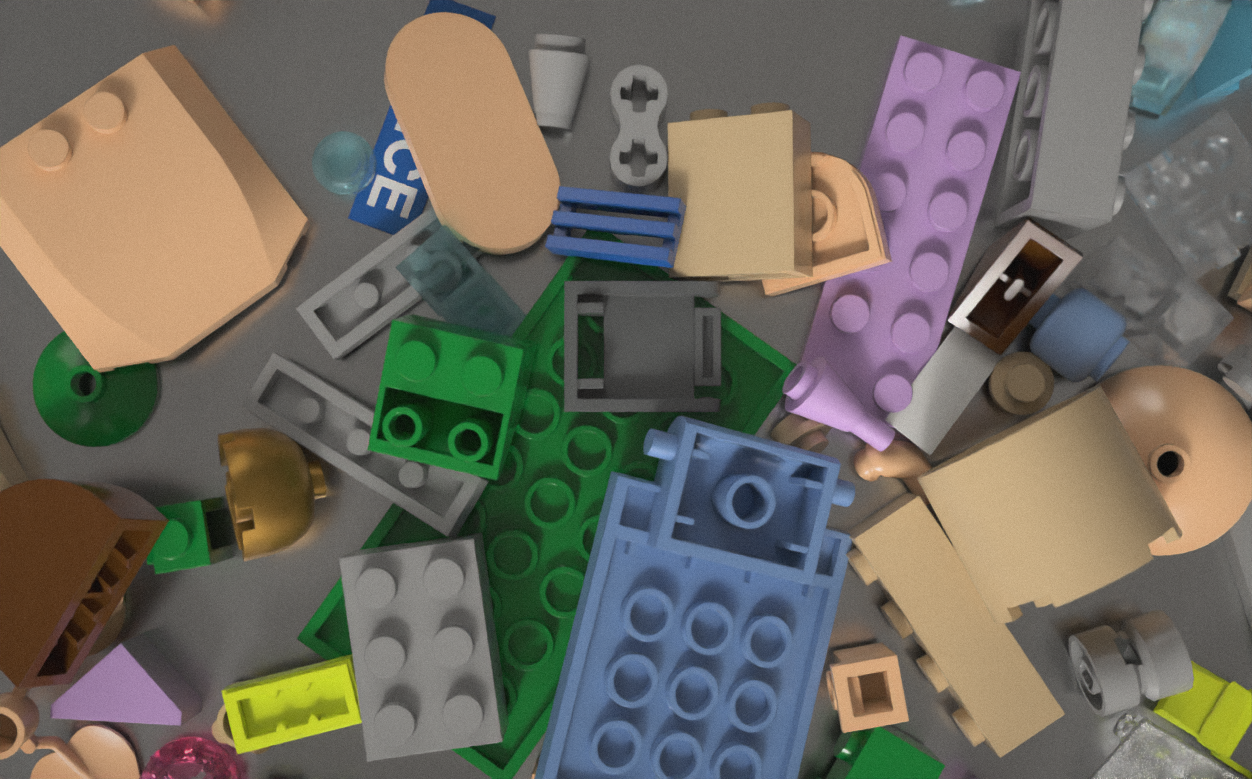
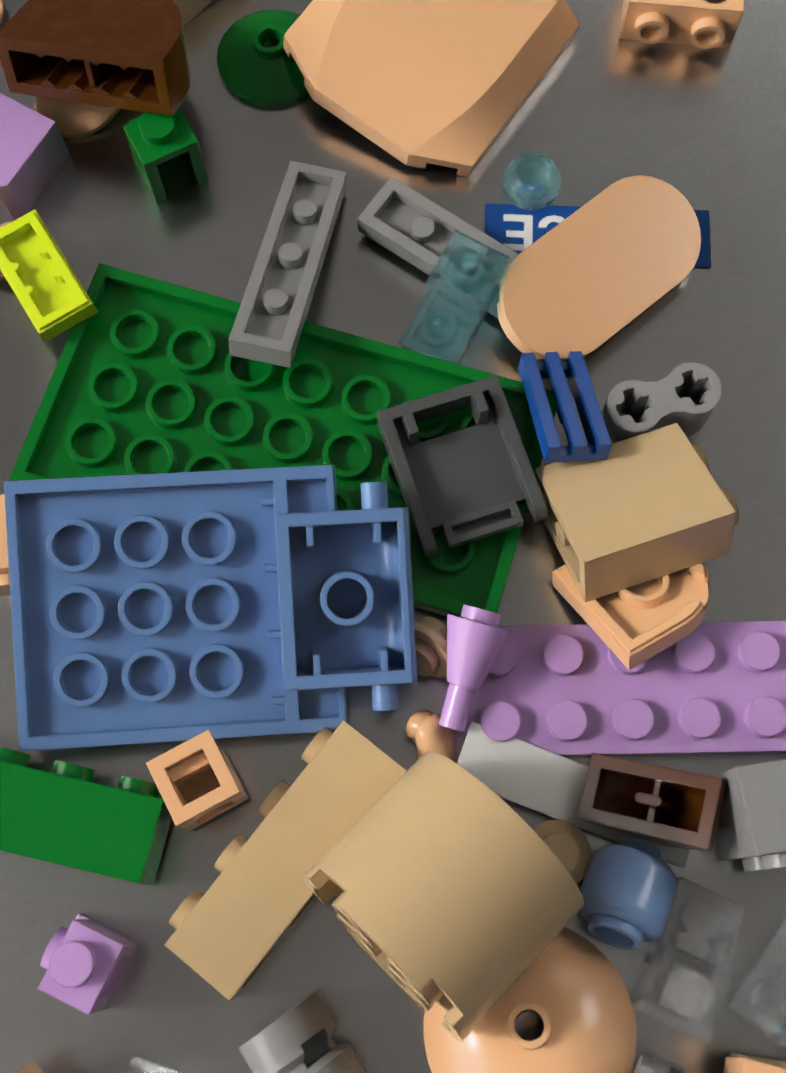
camera: 75 degrees right, 15 degrees down
pearl gold cylinder [217,428,326,561] -> none
light grey brick [339,532,509,761] -> none
green slope [367,314,537,480] -> none
light grey cone [528,34,591,129] -> none

